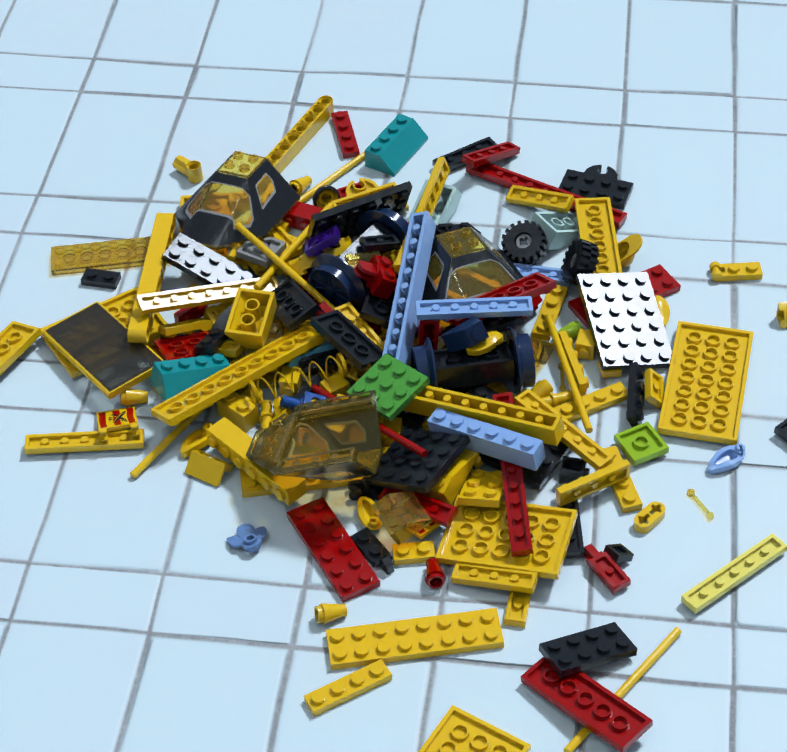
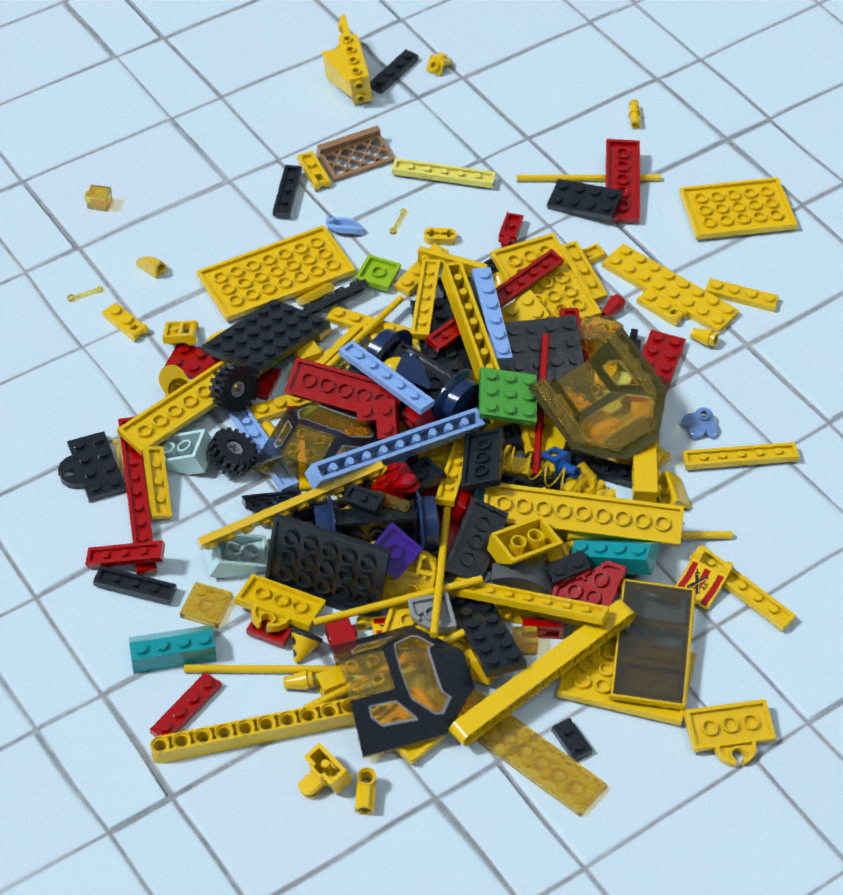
camera: 135 degrees left, 5 degrees up
black plate [603,543,634,564] -> none
none -> yellow plate [163,320,199,345]
none -> clear yellow plate [180,582,234,629]
none -> yellow brick [298,742,353,799]
none -> red brick [356,399,400,440]
none -> yellow plate [636,289,688,326]
none -> yellow plate [682,442,799,470]

